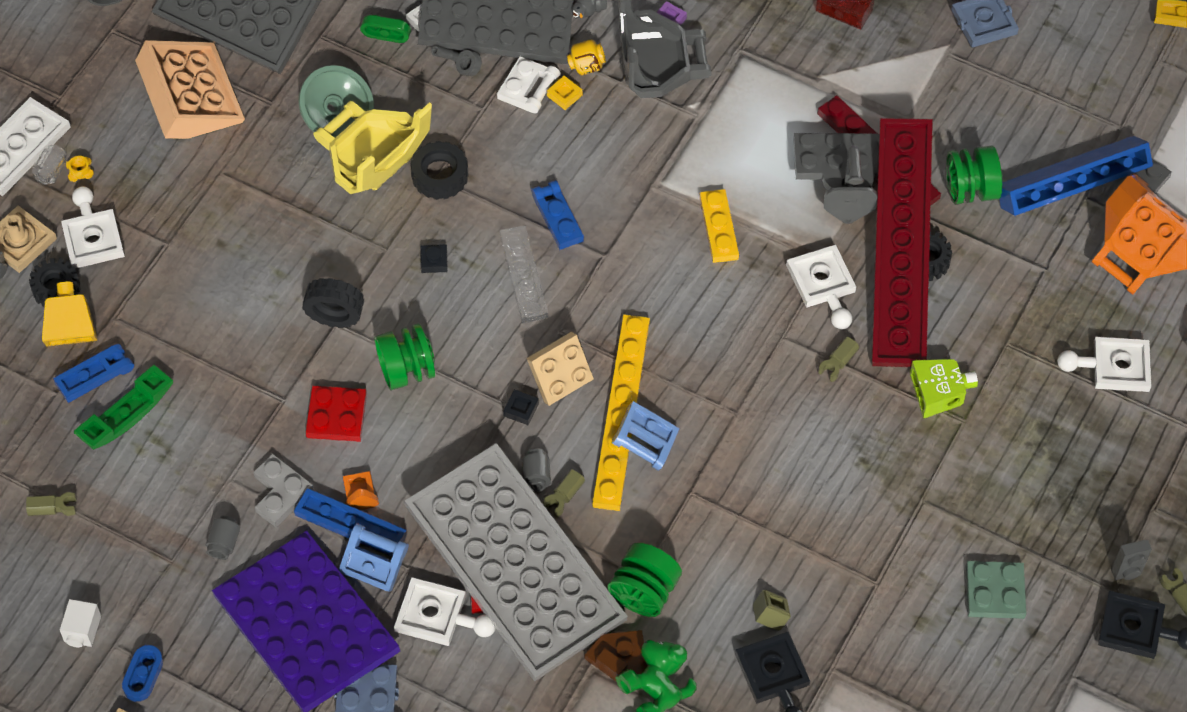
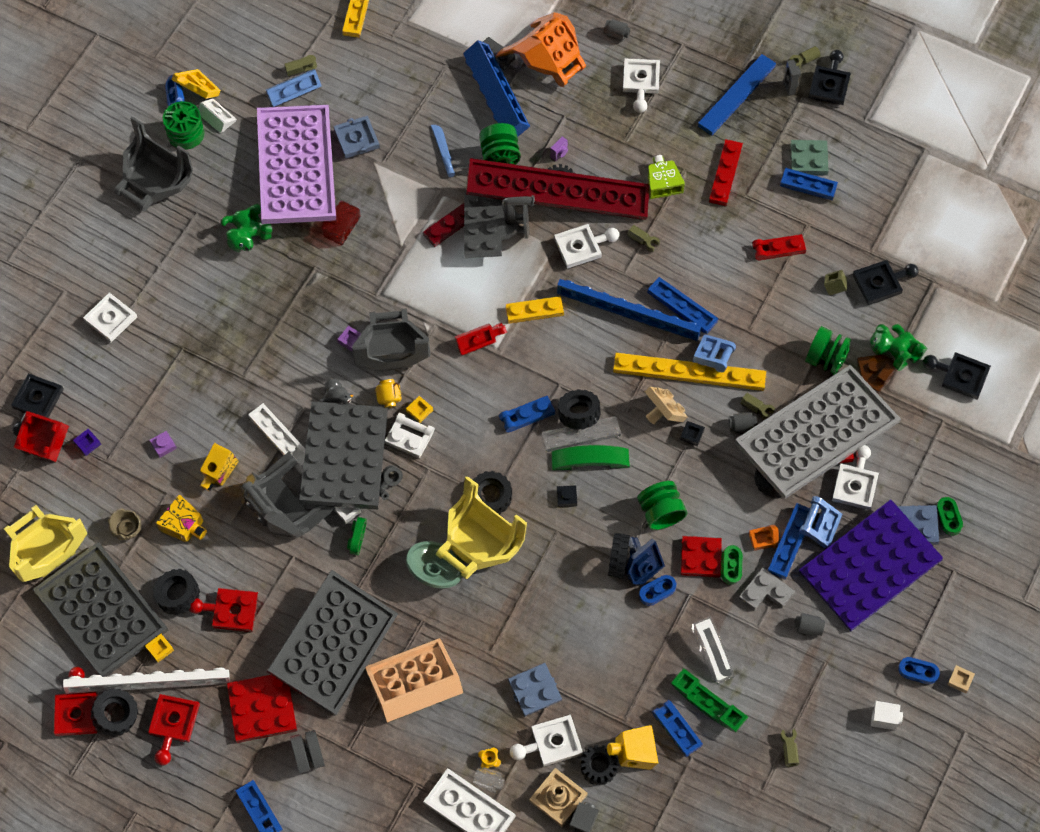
camera: 90 degrees left, 5 degrees up
none -> medium blue piece [431,125,455,177]
none -> red plate [455,323,507,355]
none -> sand blue plate [508,663,562,717]
none -> medium lavender plate [550,136,568,162]
none -> green slope [552,445,630,470]
none -> blue plate [557,279,701,341]
none -> black tyre [558,389,601,430]
none -> dark blue piece [625,536,665,584]
none -> blue plate [639,575,677,606]
none -> blue plate [647,277,719,335]
none -> slope [691,616,735,685]
none -> blue tile [698,54,776,136]
none -> red plate [709,139,743,206]
none -> green plate [721,545,743,585]
none -> red plate [752,234,806,261]
none -> blue plate [780,168,838,201]

